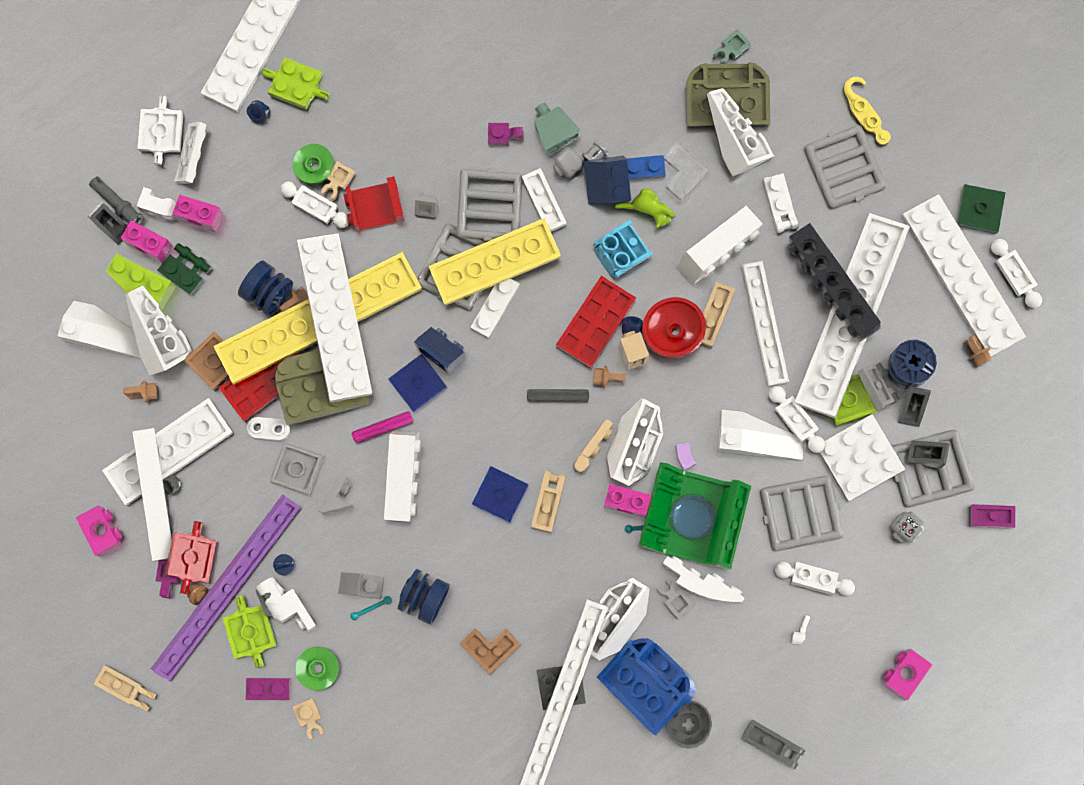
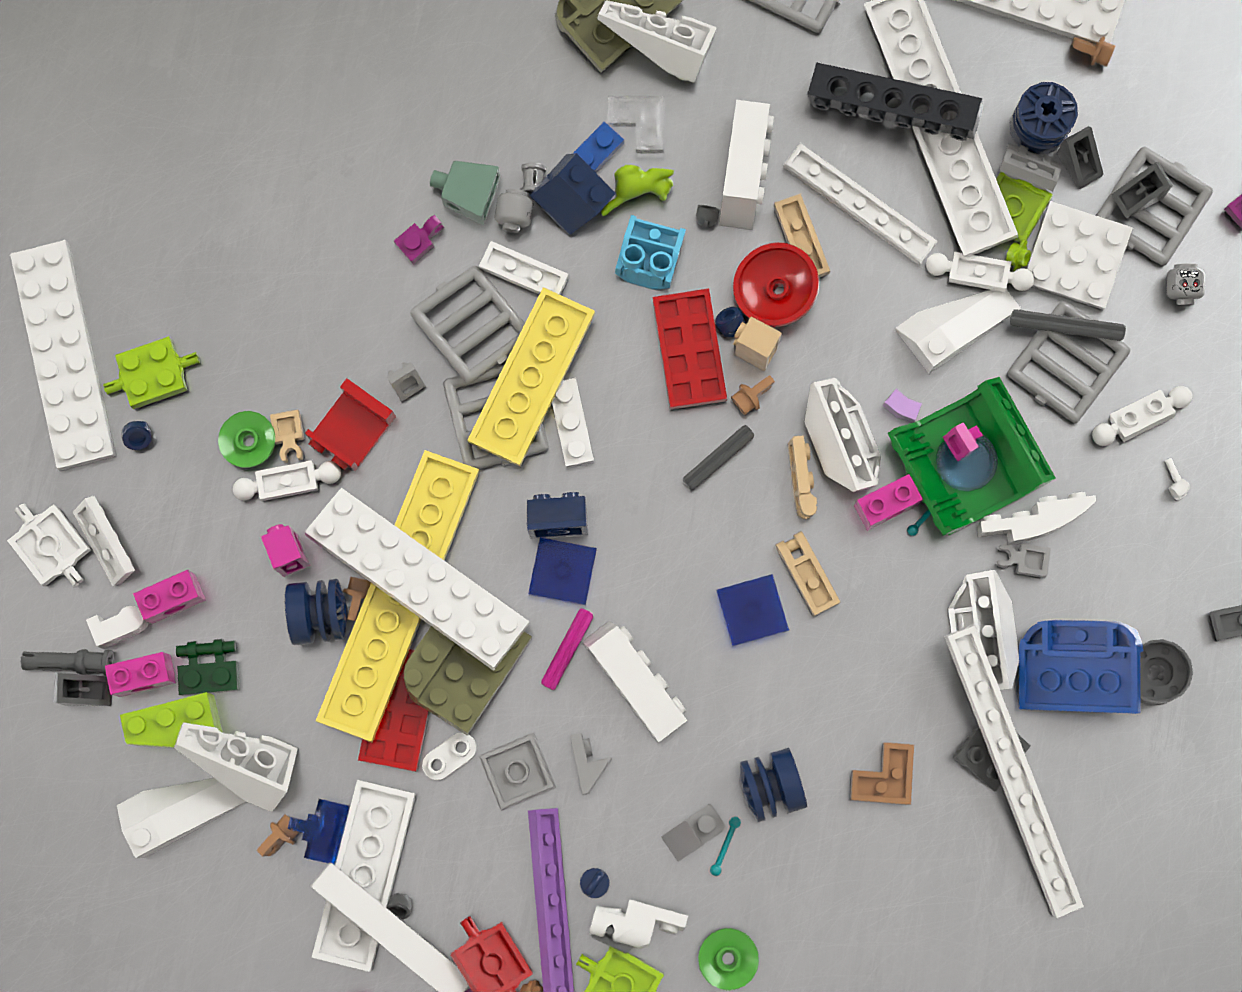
camera: 40 degrees left, 0 degrees up
medium nougat plate [184,331,229,391] -> none
white plate [763,173,799,233] -> none
none -> dark pink brick [261,524,310,577]
none -> clear blue hinge [287,799,349,864]
none -> dark grey hinge [696,205,720,227]
none -> dark pink tile [942,422,983,462]
none -> lime plate [1006,239,1031,271]
none -> dark grey axle [1010,309,1126,341]

